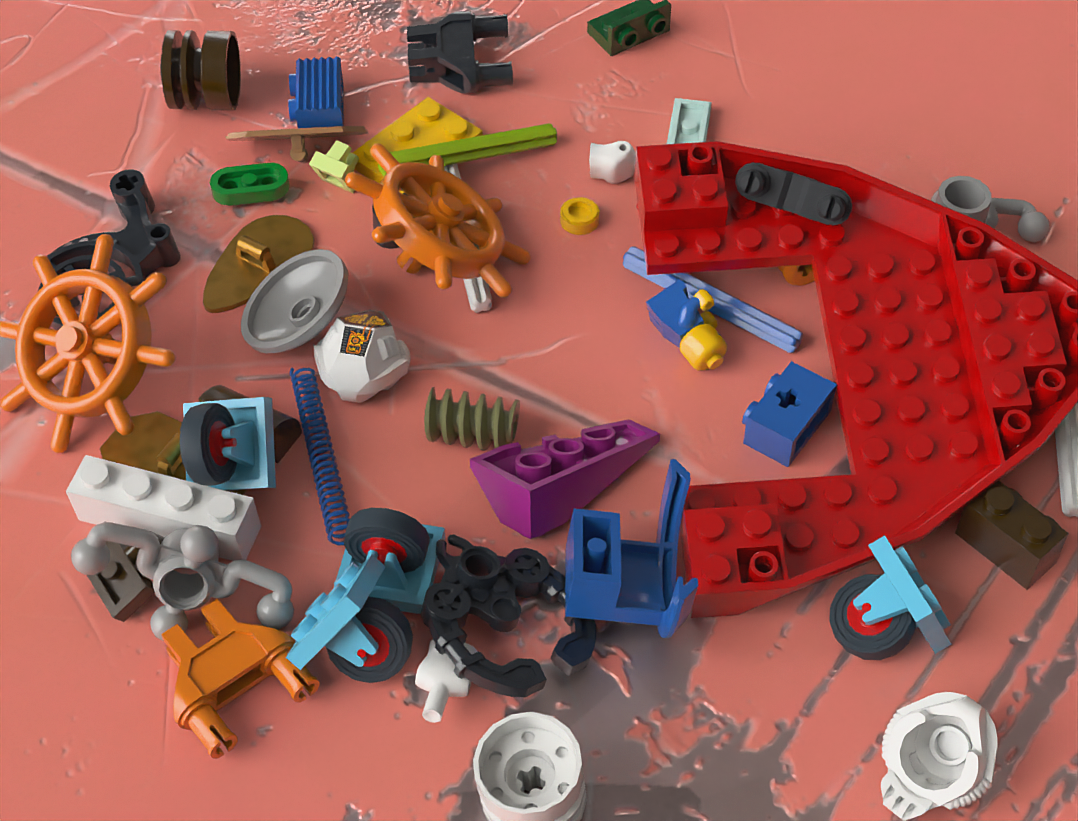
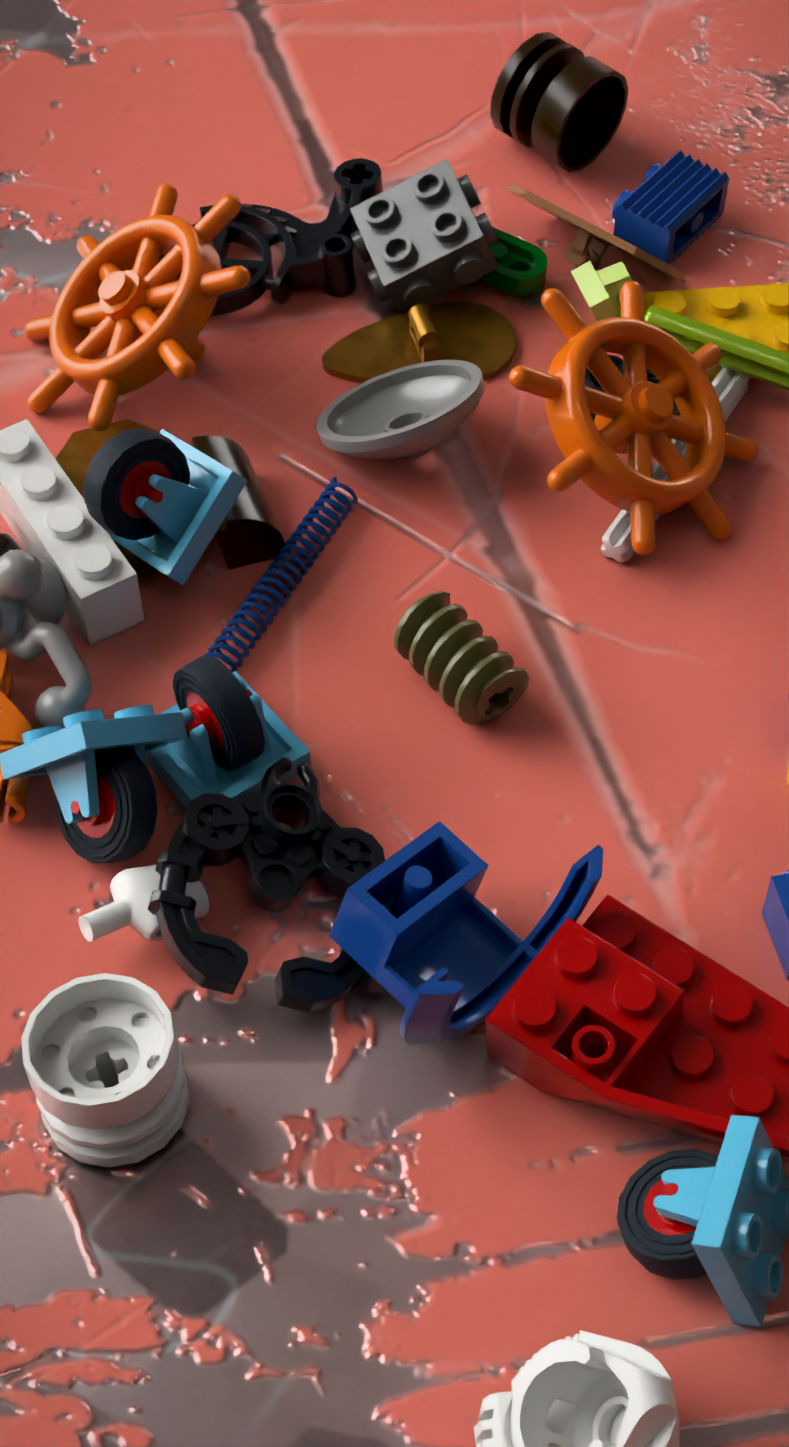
camera: 40 degrees right, 0 degrees up
white helmet [314,310,411,403] -> none
magenta wedge [470,419,660,539] -> none
none -> dark grey brick [350,159,499,314]

